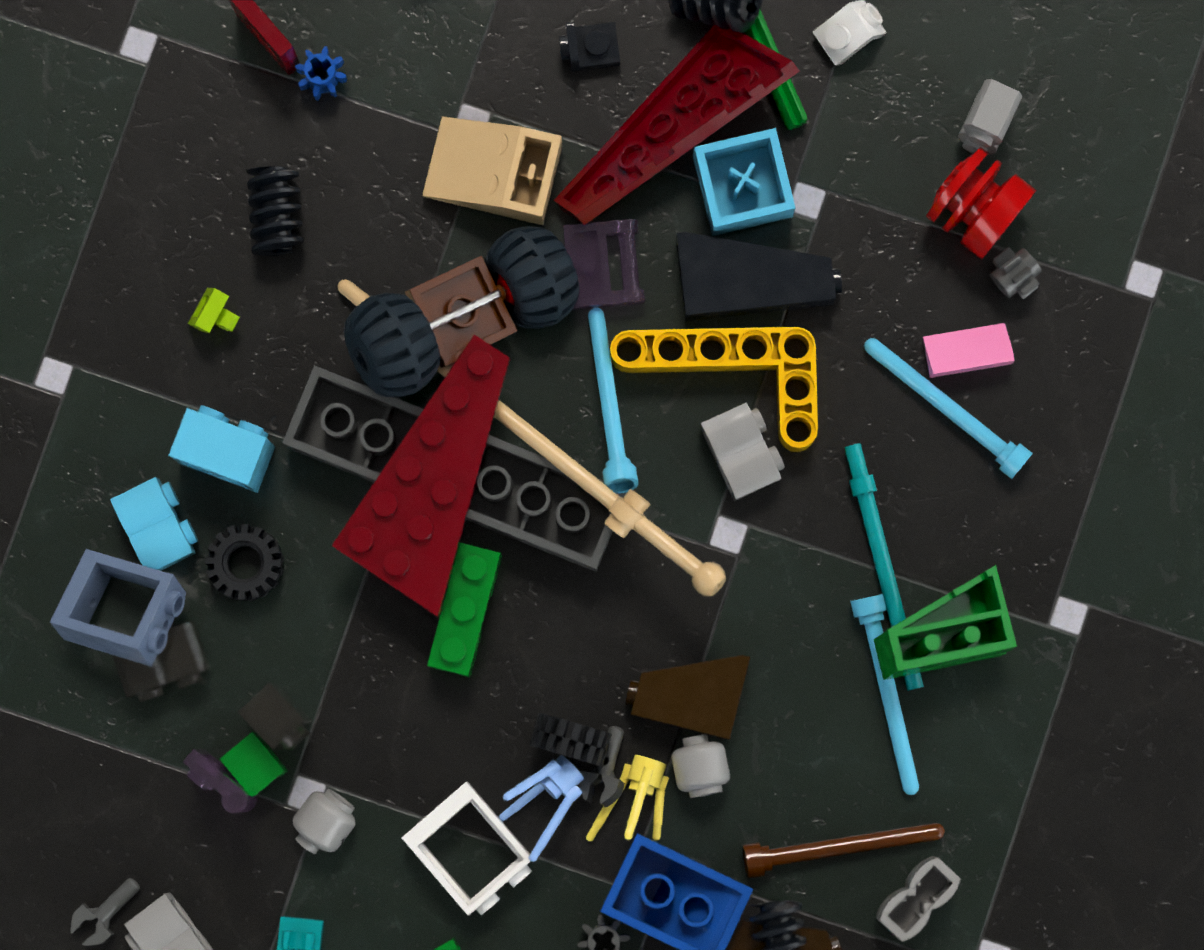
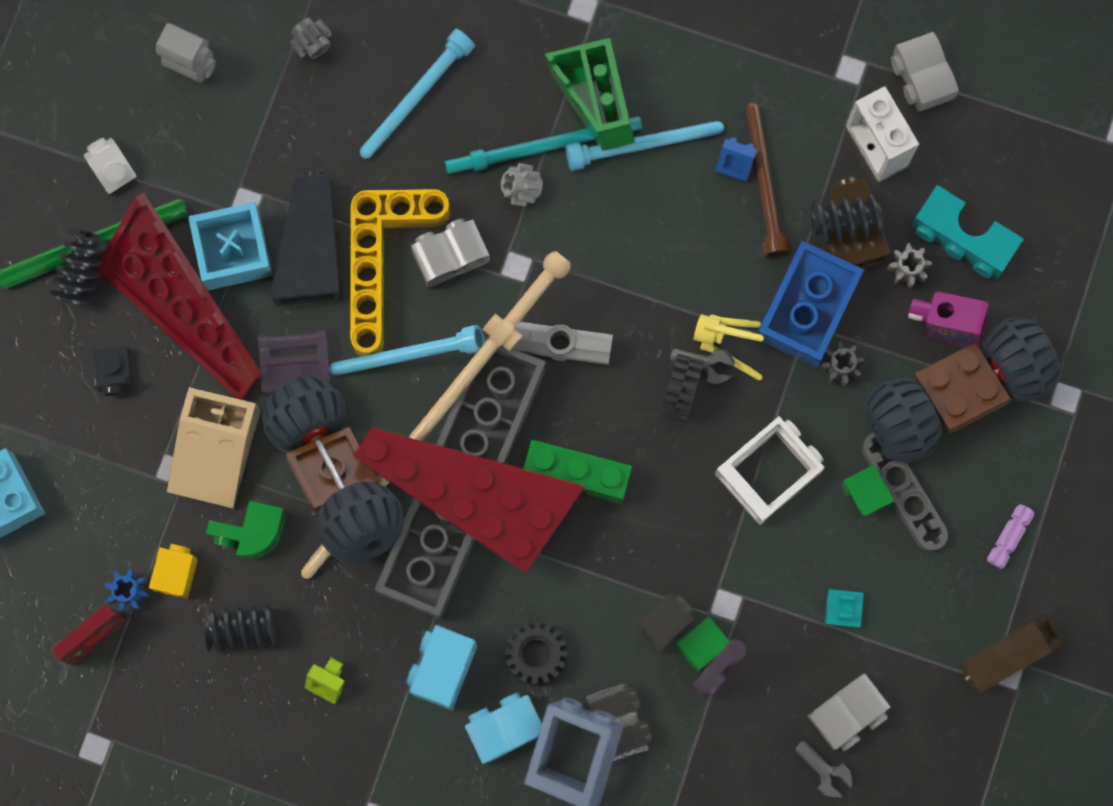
camera: 90 degrees left, 5 degrees down
light grey head [293,789,355,854] -> none
light blue plant [499,755,584,862] -> none
dark brown slope [625,655,750,740] -> none
light grey head [671,734,730,798] -> none
light grey brick [876,856,960,941] -> none
bright pink slope [922,323,1015,378] -> none
red wheel [926,147,1037,260] -> none
none -> yellow brick [149,544,198,599]
none -> green brick [206,501,287,559]
none -> light grey gear [501,163,543,206]
none -> light grey piece [512,322,613,365]
none -> blue tile [715,137,757,182]

